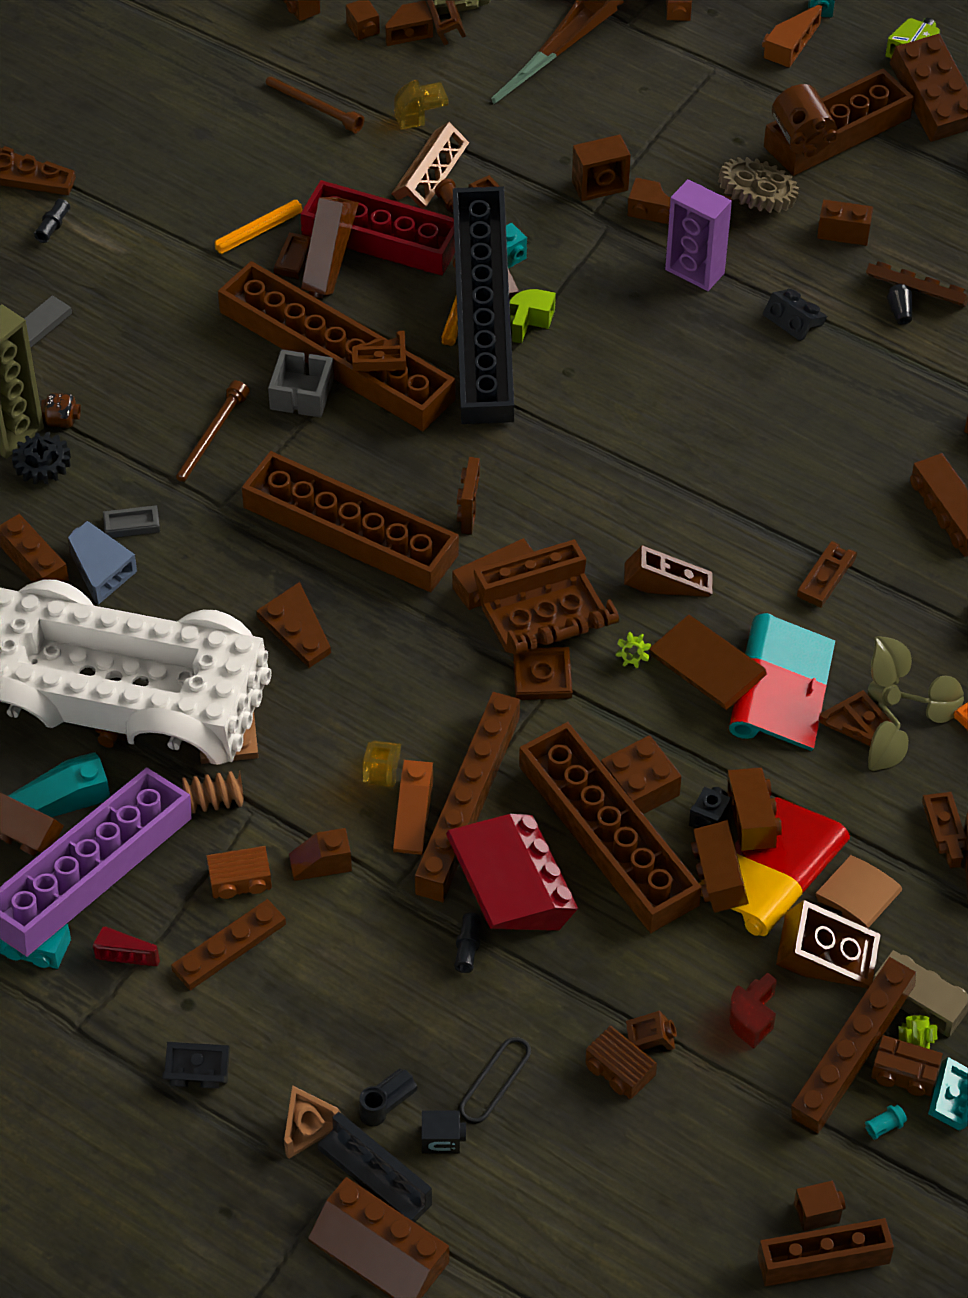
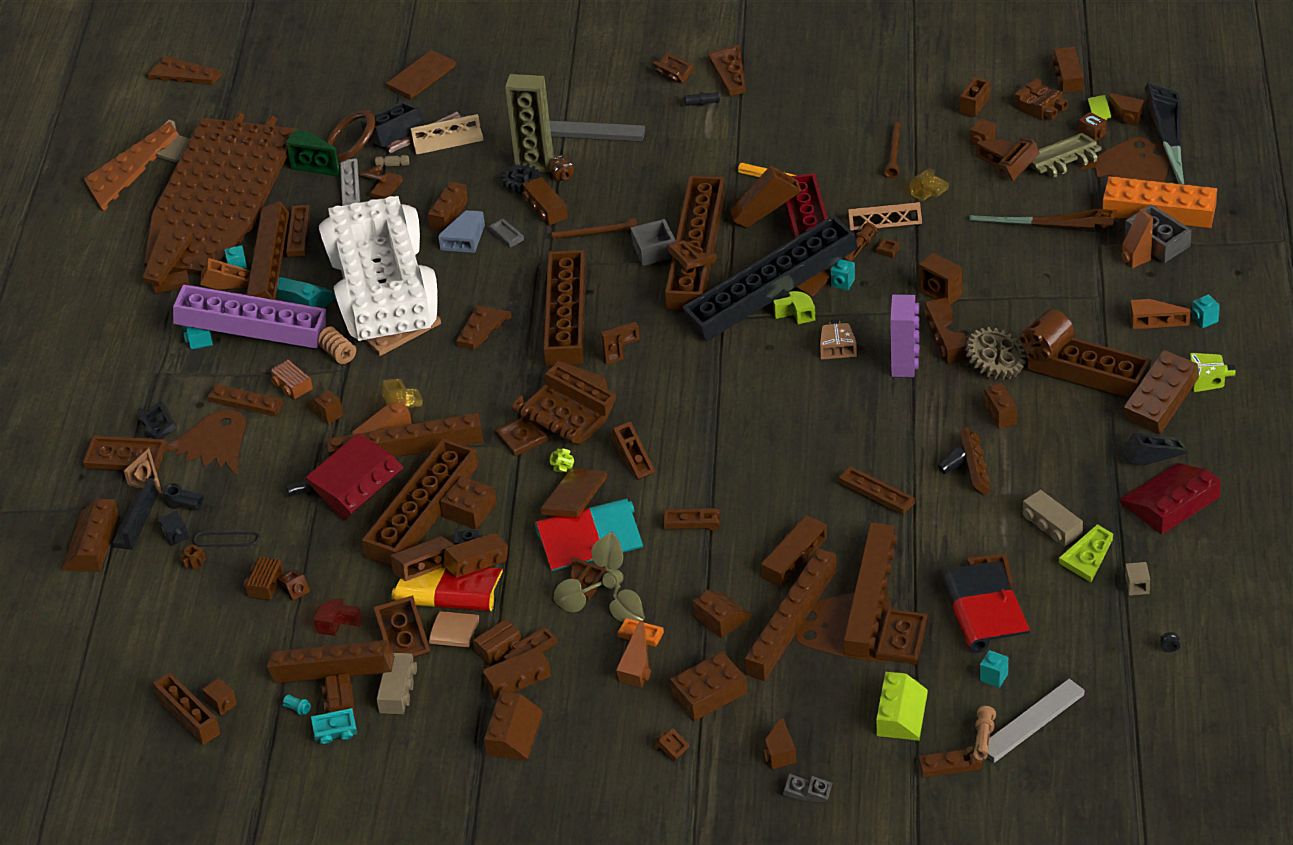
camera: 65 degrees right, 10 degrees down
dark red slope [93,926,160,966] -> none
black bracket [763,289,828,340] -> none
lime gear [899,1015,937,1049] -> none
none -> reddish brown plate [83,436,167,472]
none -> reddish brown piece [165,409,246,475]
none -> reddish brown gear [180,545,206,570]
none -> reddish brown brick [473,619,521,665]
none -> reddish brown brick [522,177,568,226]
none -> medium nougat torso [820,319,857,359]
none -> reddish brown plate [839,466,915,515]

